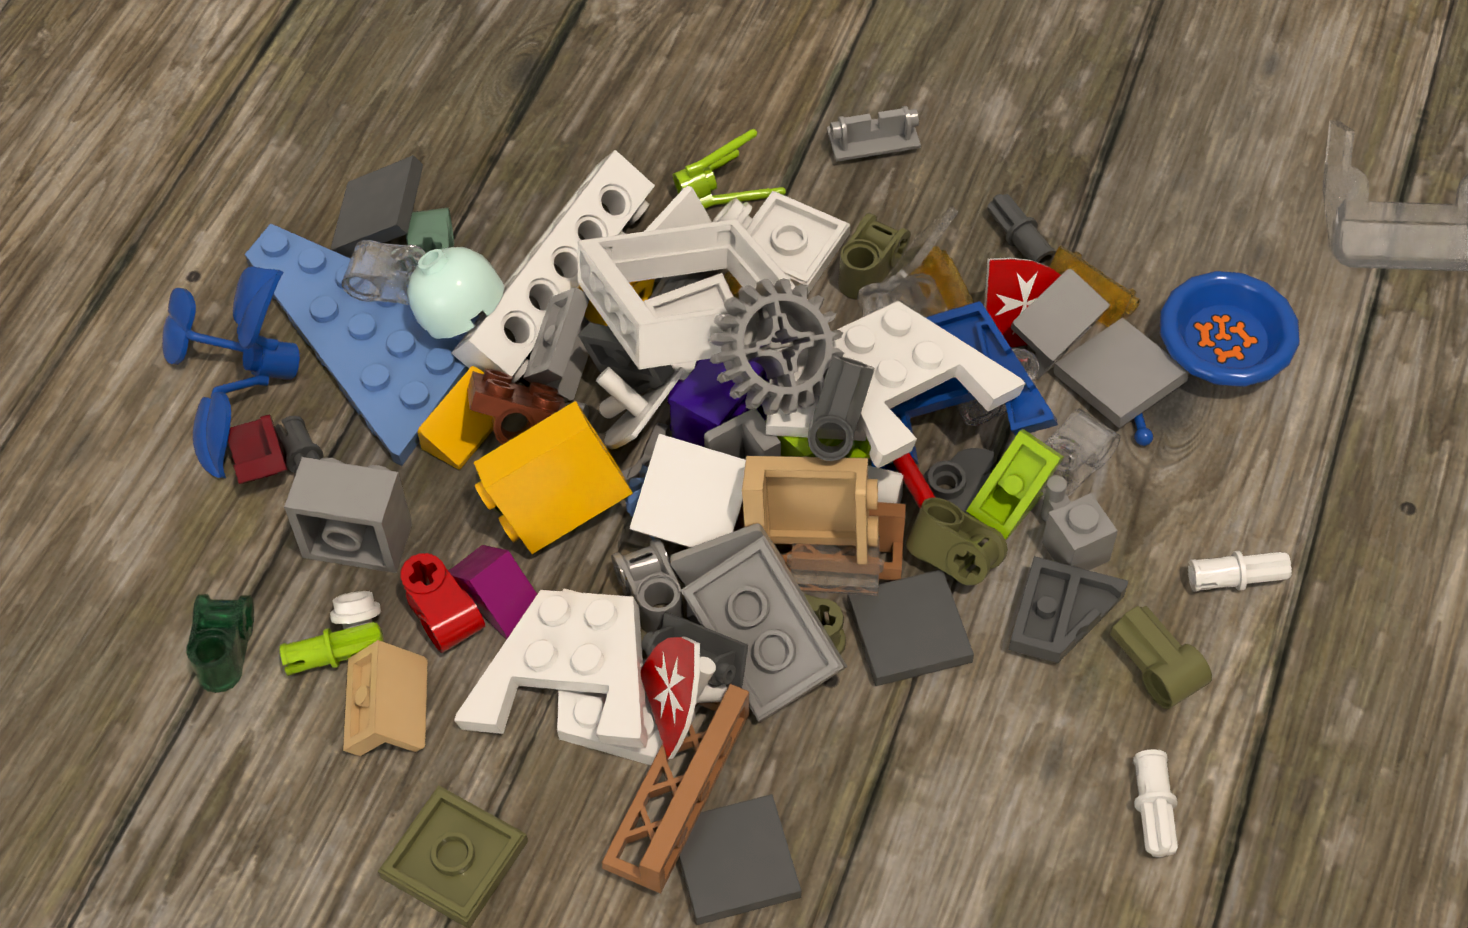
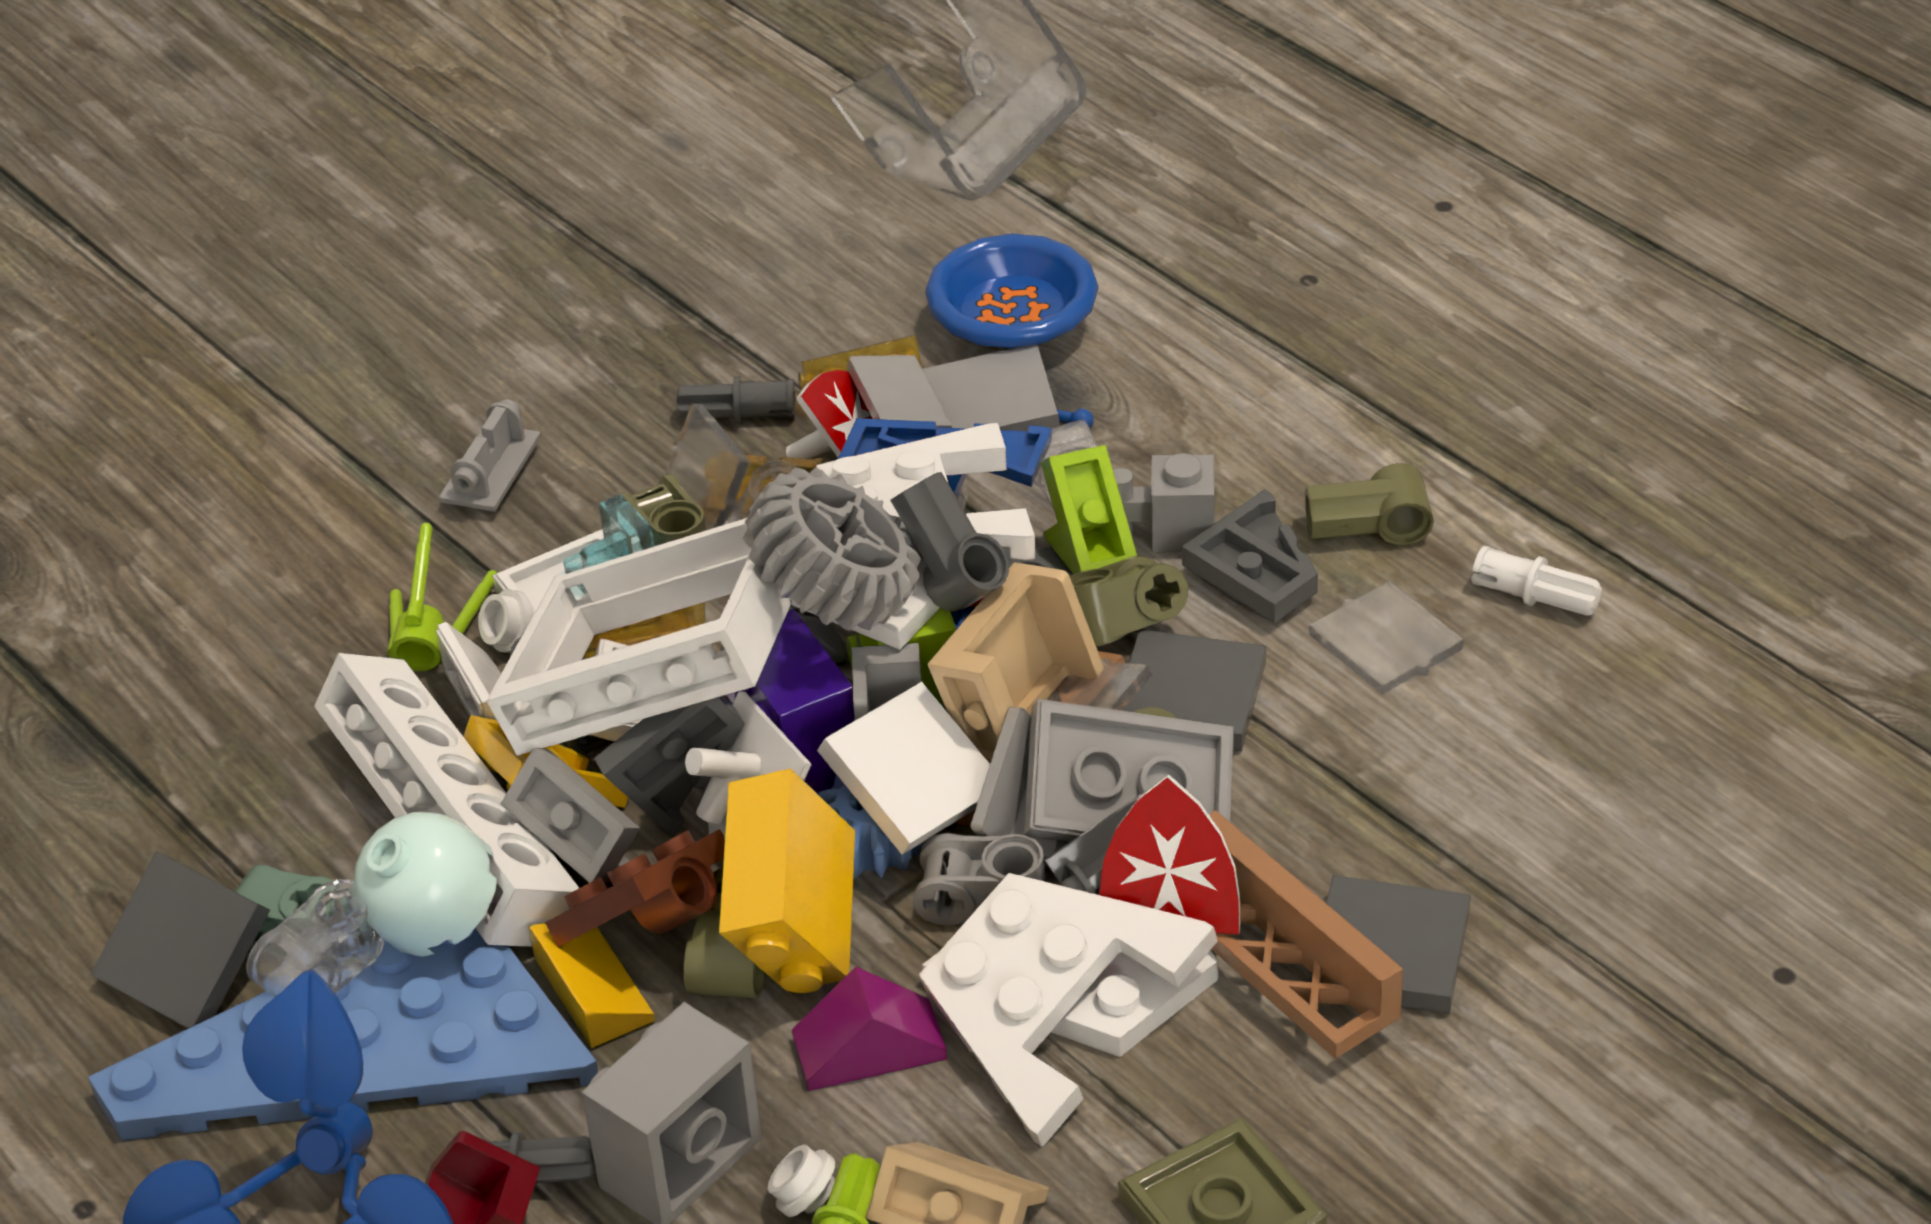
camera: 60 degrees left, 15 degrees down
red piece [400,553,485,653] -> none
white axle [1188,551,1292,592] -> none
none -> clear light blue panel [563,494,654,594]
none -> clear piece [1309,581,1464,695]

